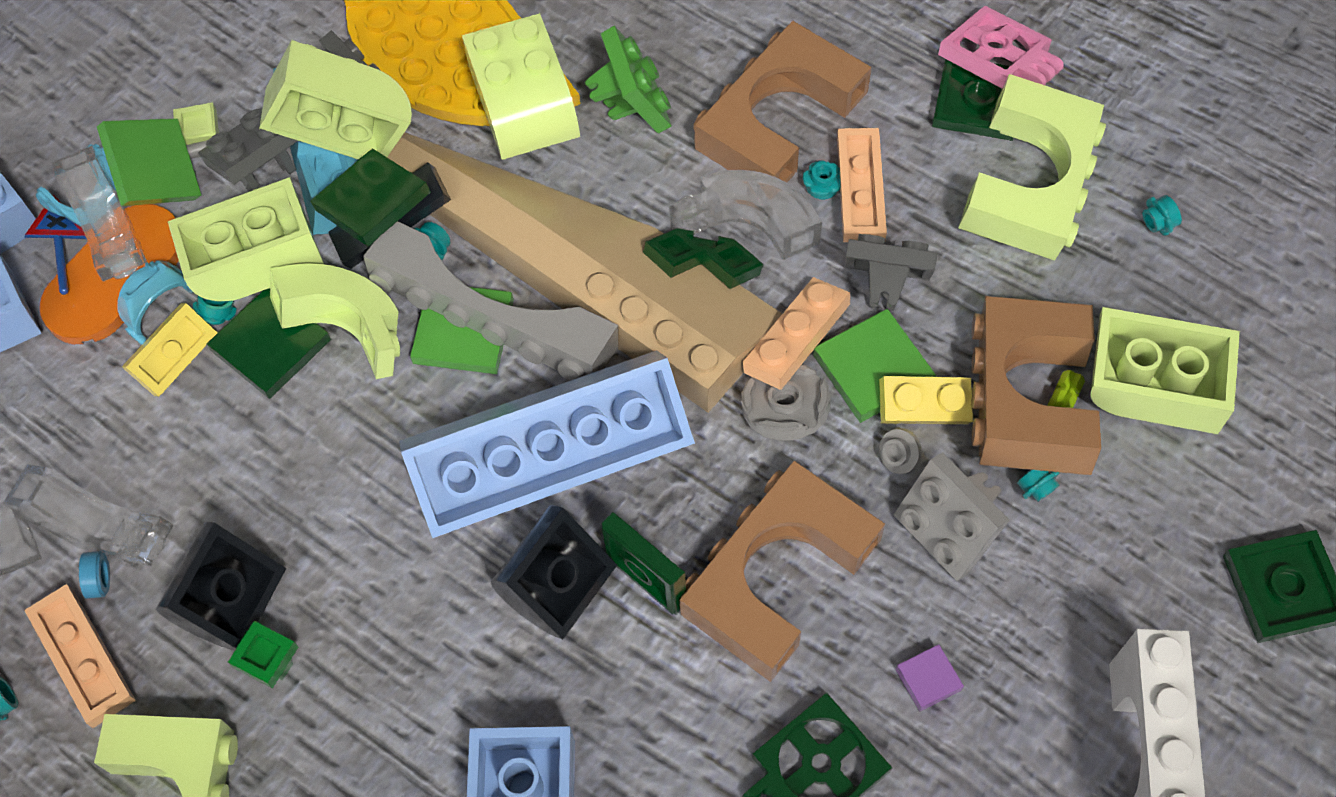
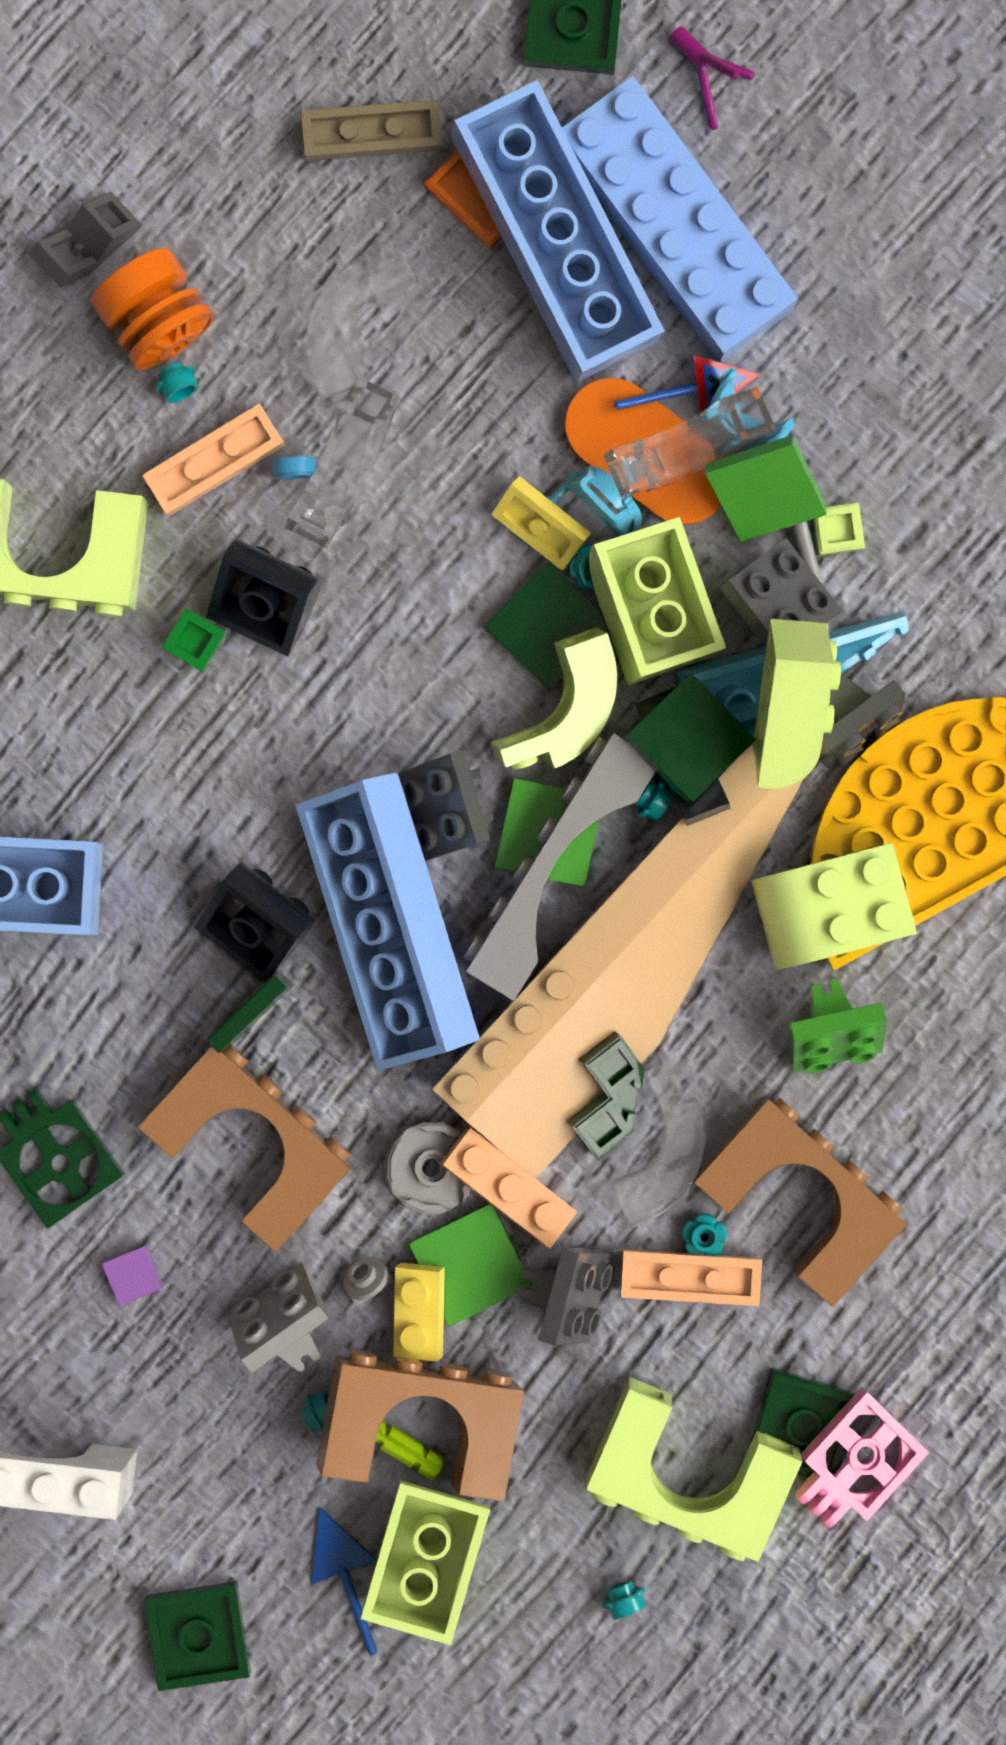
camera: 90 degrees right, 25 degrees up
none -> blue piece [311,1507,377,1655]
none -> dark grey plate [398,750,494,861]

